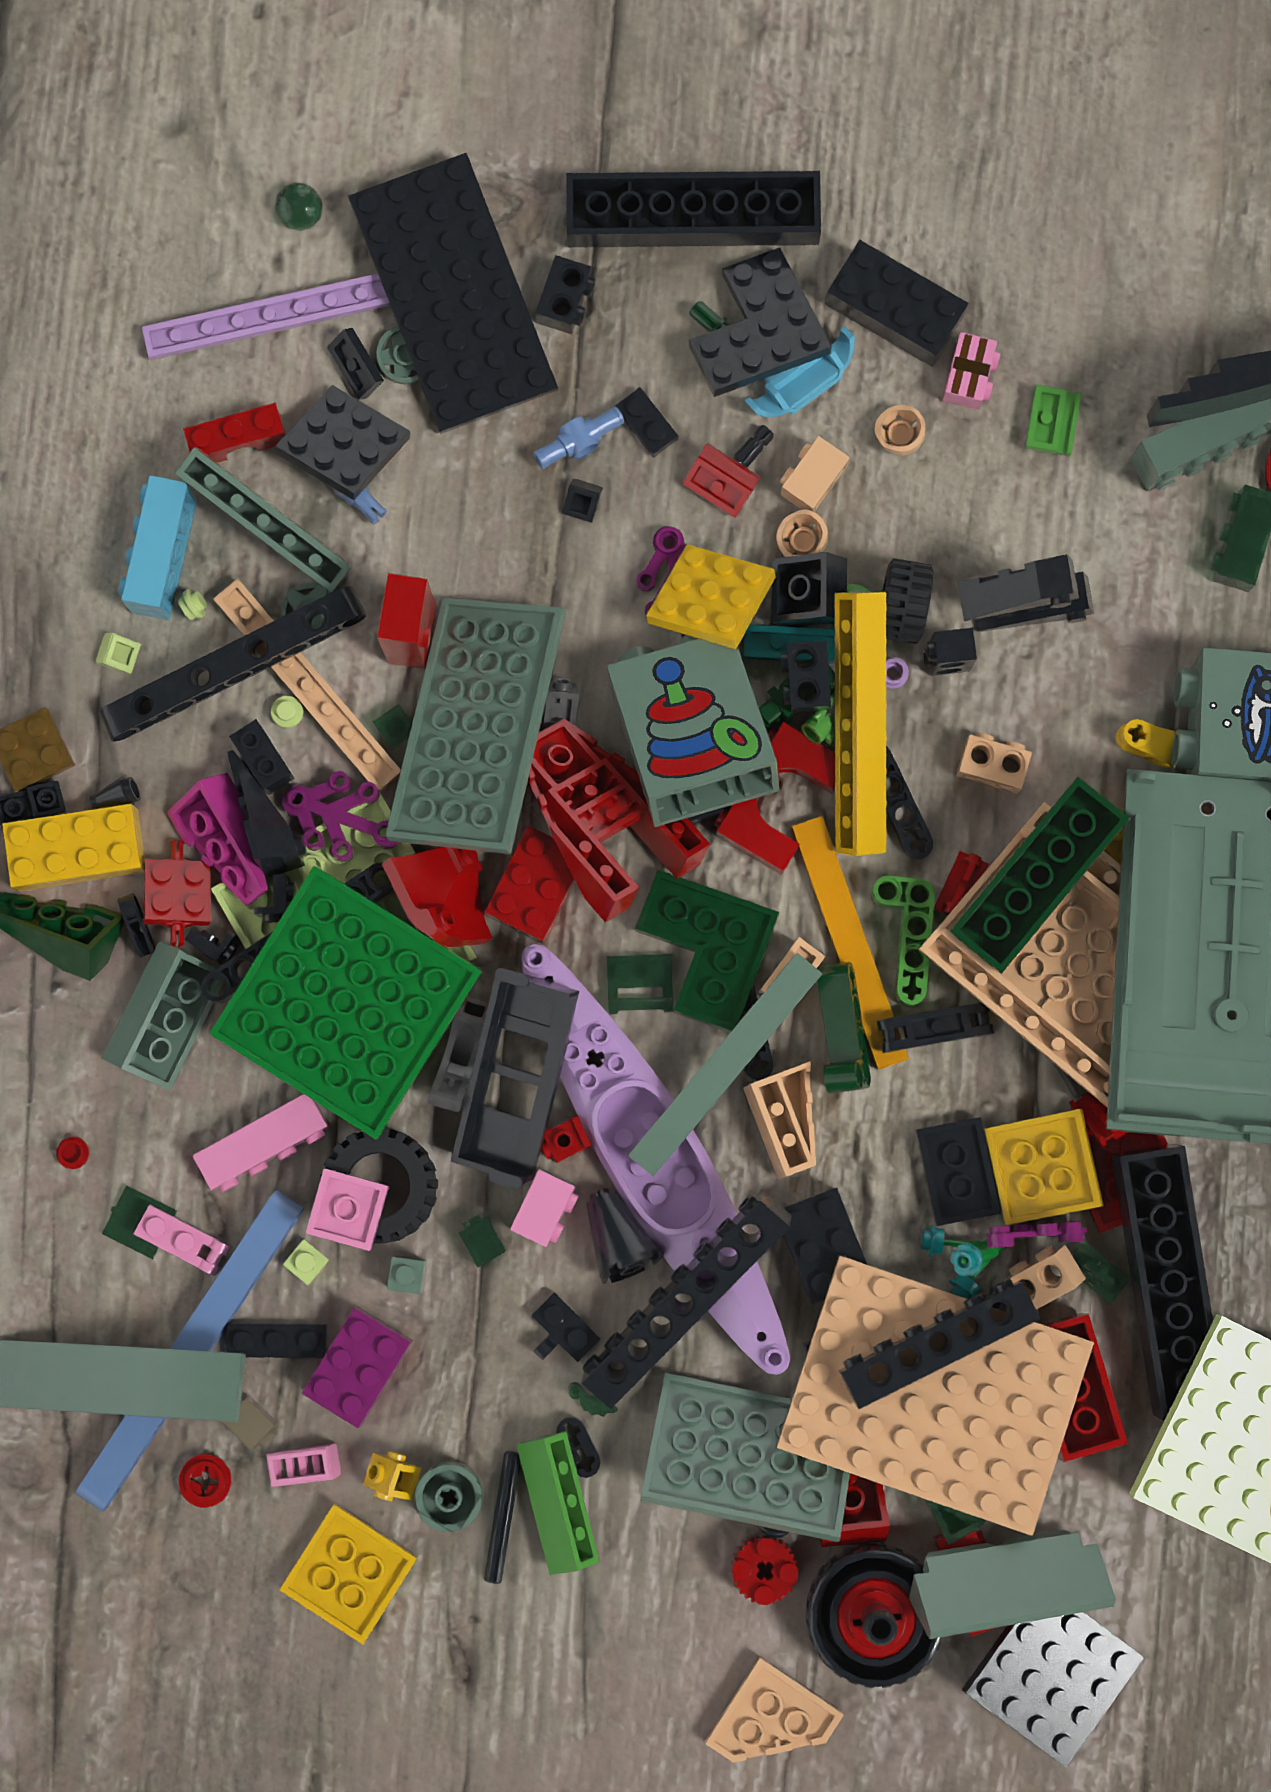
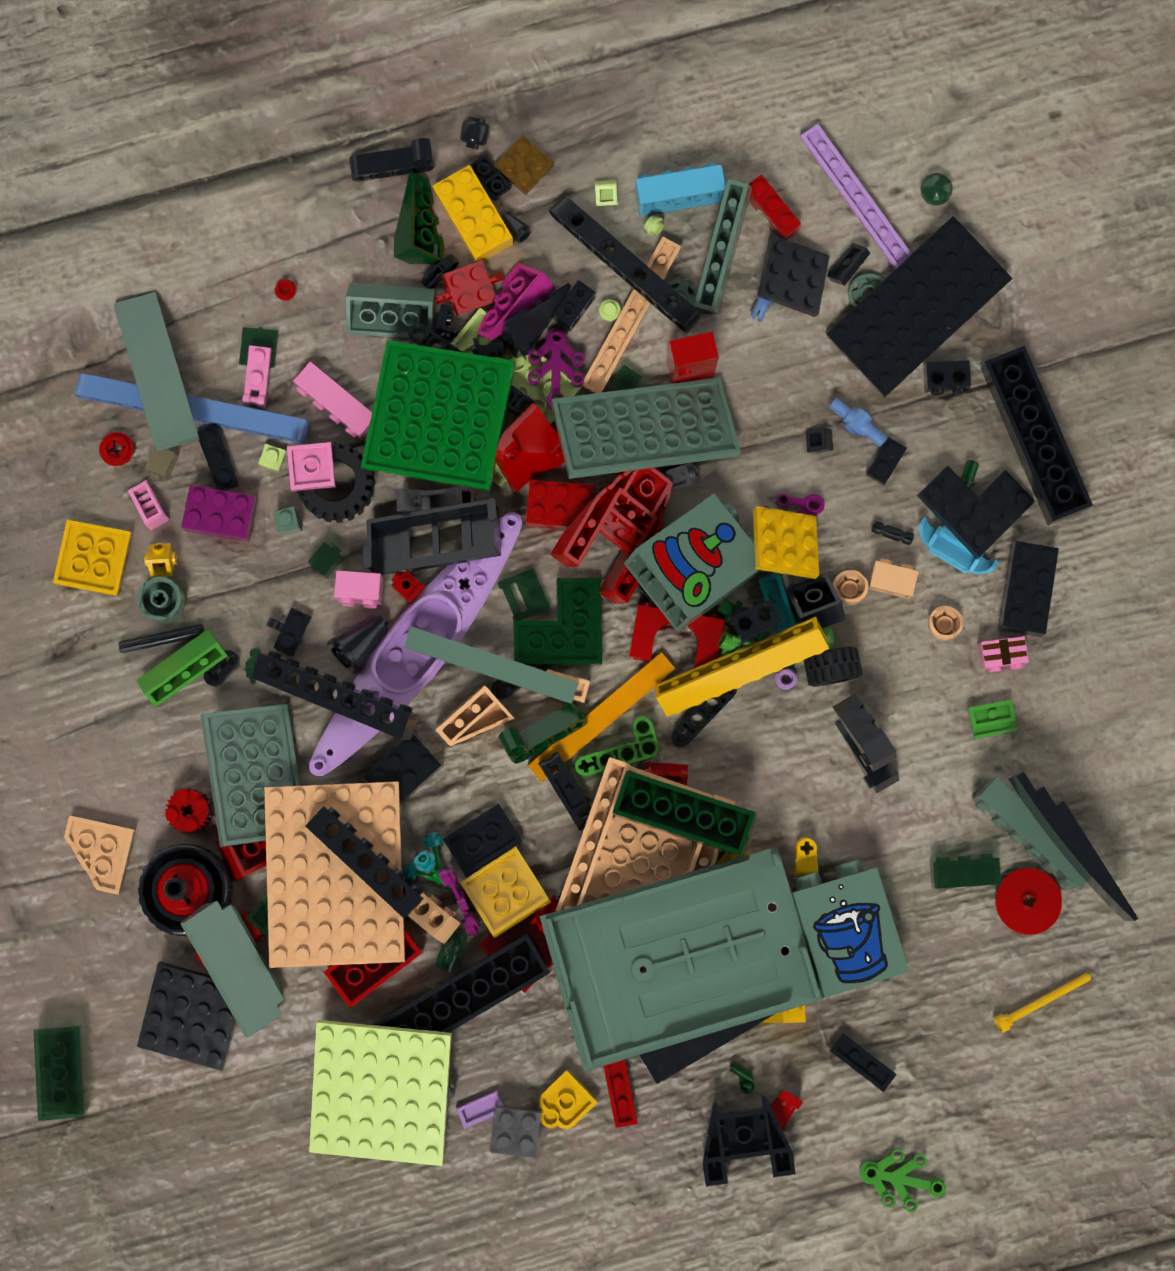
camera: 70 degrees right, 0 degrees up
red plate [682,443,761,518] -> none
black brick [923,628,977,676] -> none
light nougat brick [956,732,1032,794] -> none

